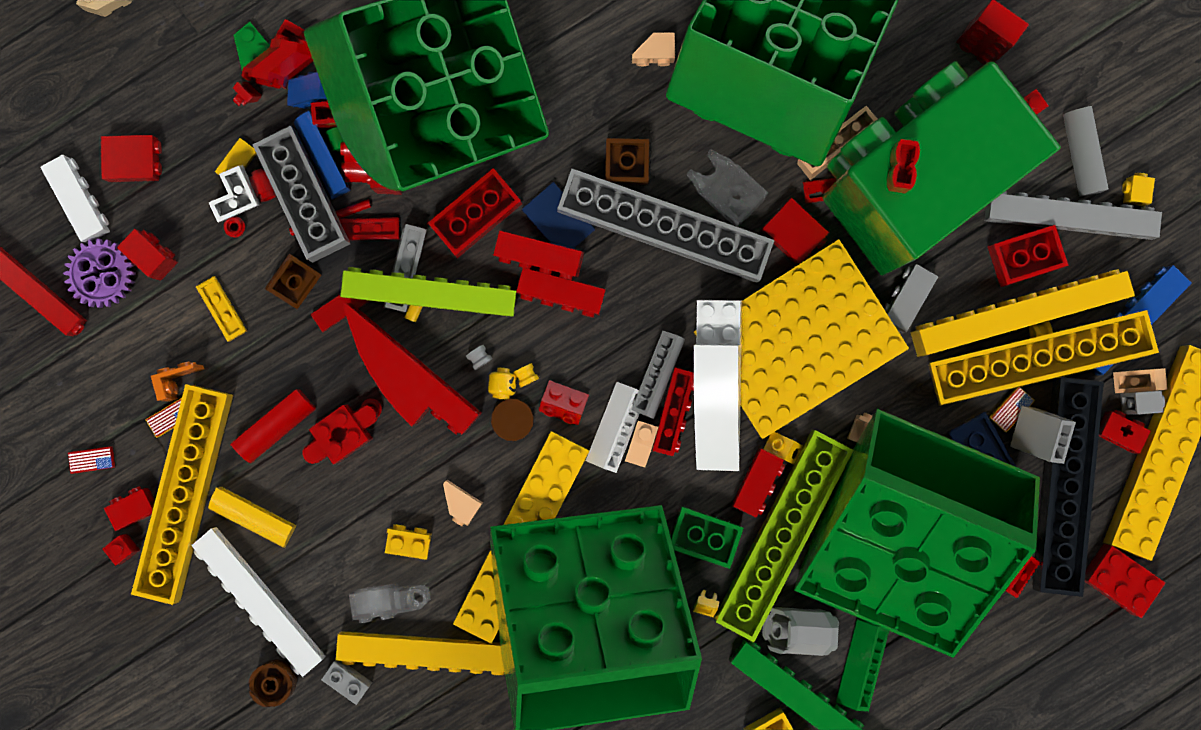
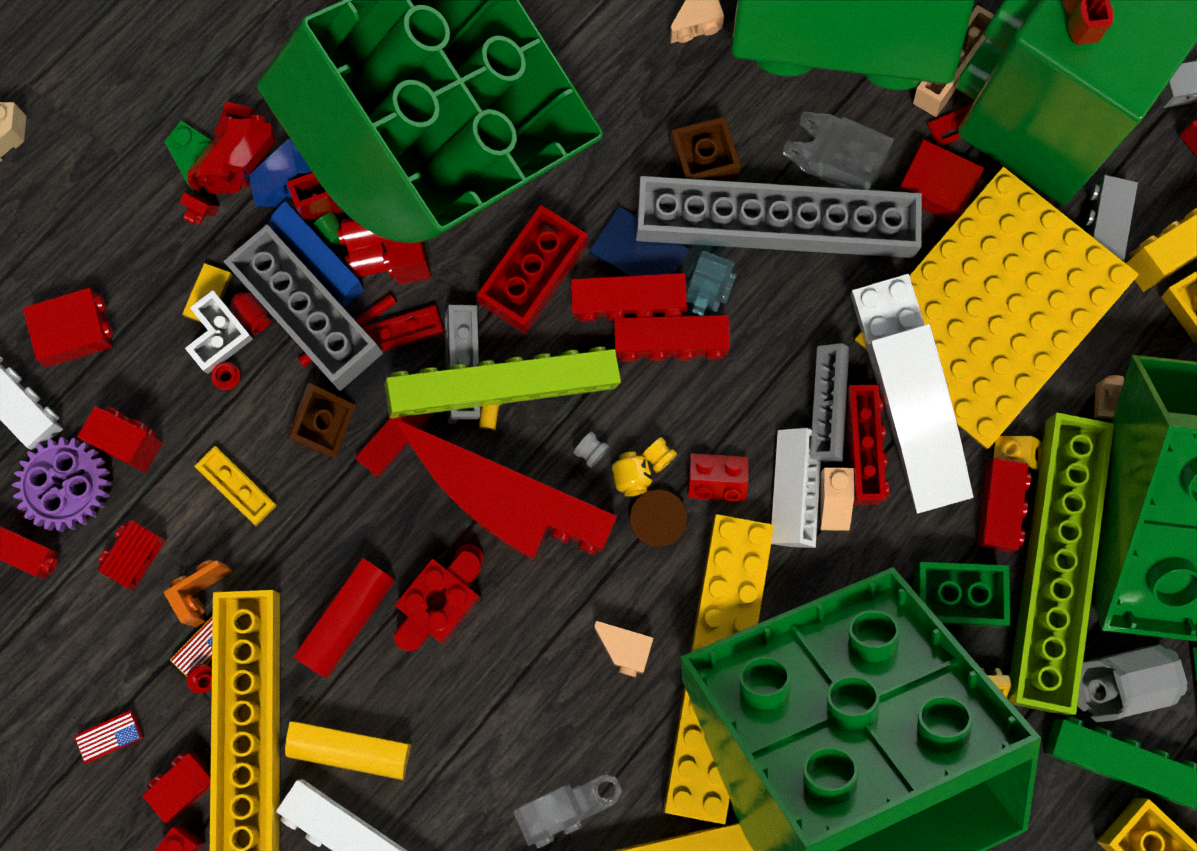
camera: 15 degrees left, 10 degrees down
yellow bracket [385,524,432,560] -> none
none -> red brick [97,520,166,590]
none -> red plate [186,664,212,694]
none -> clear light blue brick [687,251,736,316]

